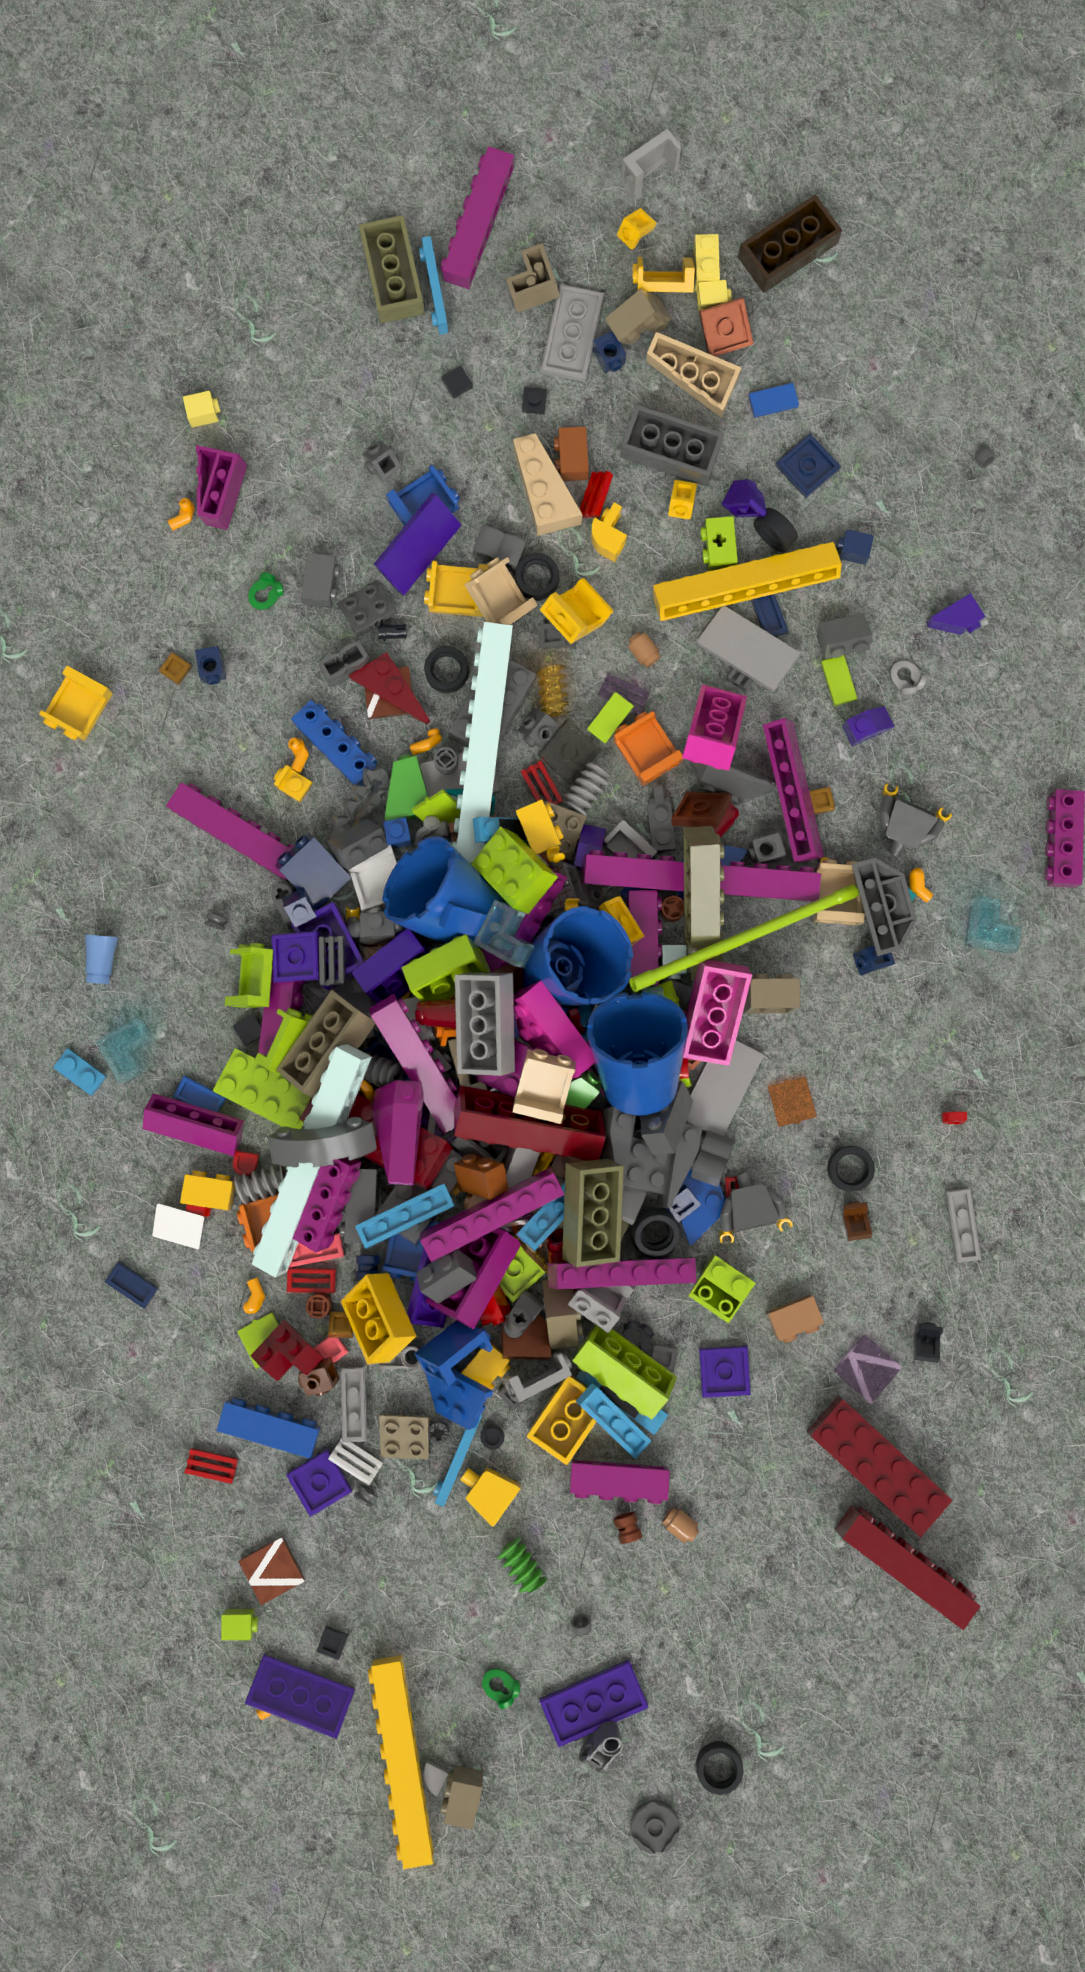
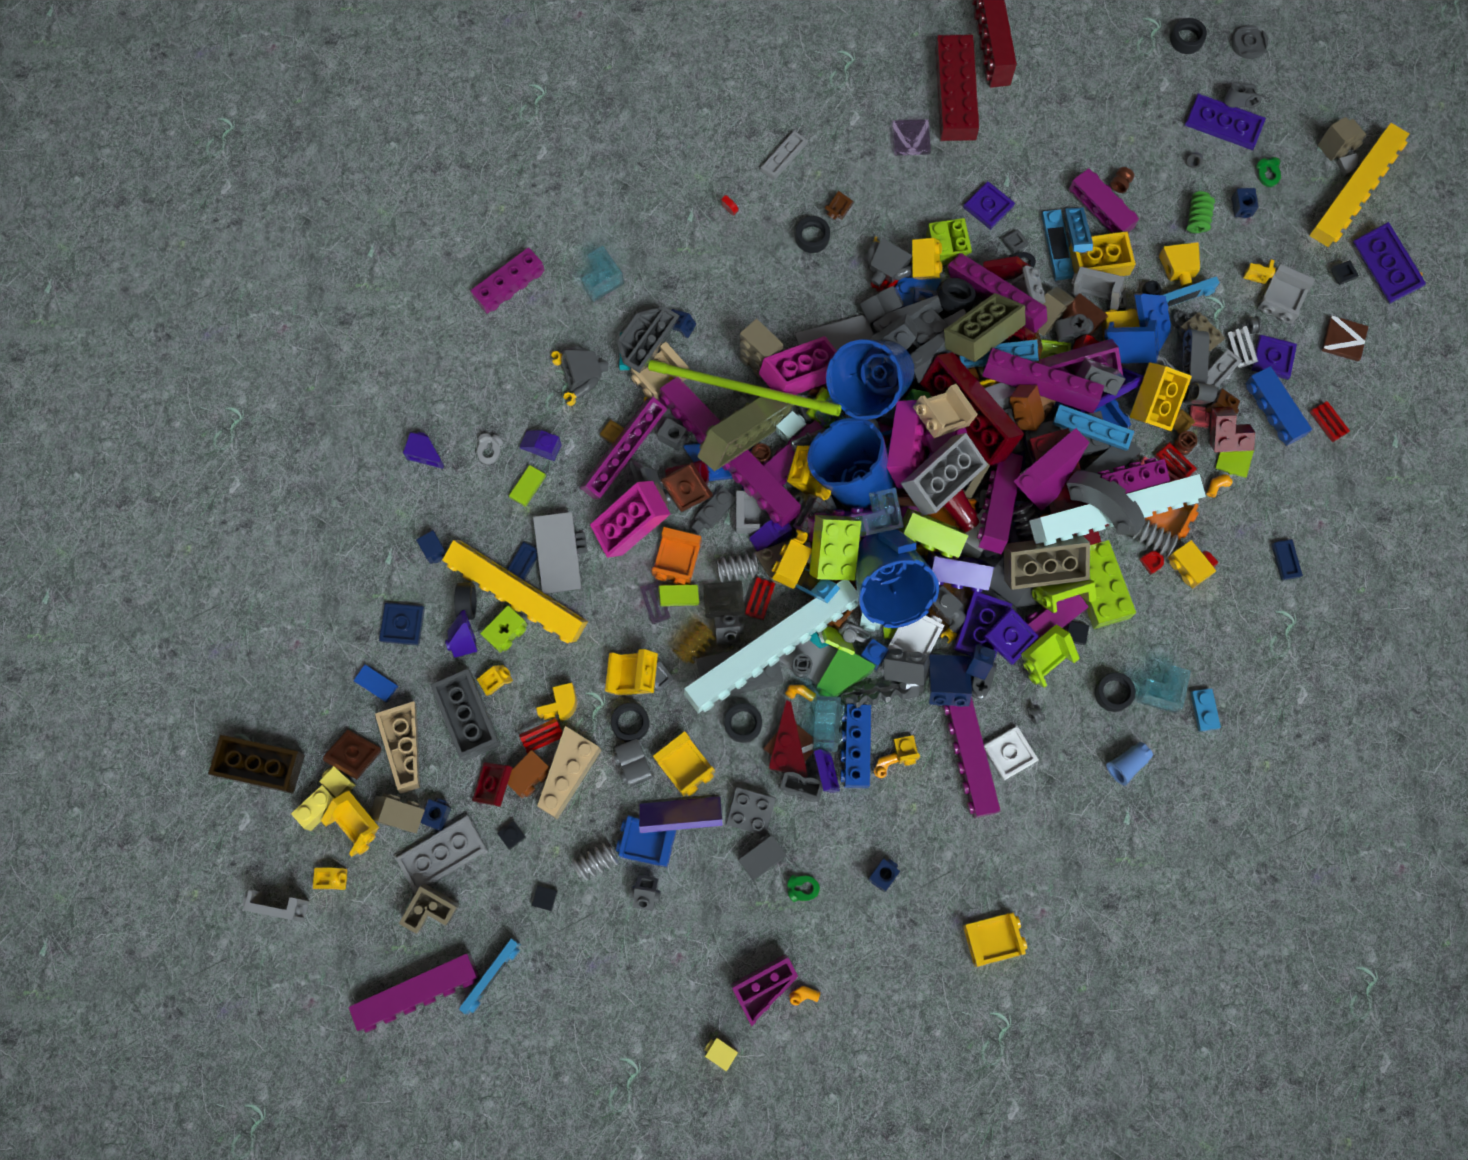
camera: 130 degrees left, 10 degrees down
magenta brick [142,1093,244,1156] -> none
white sticker [153,1204,204,1249] -> none
pearl gold tile [159,652,192,686] -> none
blue tile [173,1076,227,1113] -> none
lime brick [221,1609,259,1640] -> none
dark grey tile [319,936,345,986] -> none
dark blue wheel [355,1255,380,1280] -> none
olive brick [359,215,425,324] -> none
black pin [378,623,407,642] -> none
tan panel [464,557,538,625] -> none
lime brick [572,1324,677,1420] -> none
medium nougat brick [628,632,661,668] -> none
medium nougat brick [662,1507,699,1543] -> none
medium nougat brick [766,1295,824,1343] -> none
clear orange piece [768,1077,817,1127] -> none
dark grey brick [817,613,872,659] -> none
light orange arm [909,868,934,903] -> none
black bracket [914,1322,943,1363] -> none
dark grey hinge [975,448,996,468] -> none
none -> dark red tile [472,762,513,807]
none -> light grey piece [572,843,619,881]
none -> dark grey axle [791,427,827,452]
none -> clear light blue brick [813,696,844,752]
none -> dark purple tile [814,749,840,793]
none -> yellow brick [912,238,942,280]
none -> dark red tile [983,256,1031,280]
none -> white tile [984,726,1039,781]
none -> black tyre [1094,672,1136,712]
none -> dark grey beam [1182,329,1217,405]
none -> dark blue brick [1231,188,1259,219]
none -> yellow bracket [1243,259,1276,284]
none -> light grey panel [1258,264,1315,324]

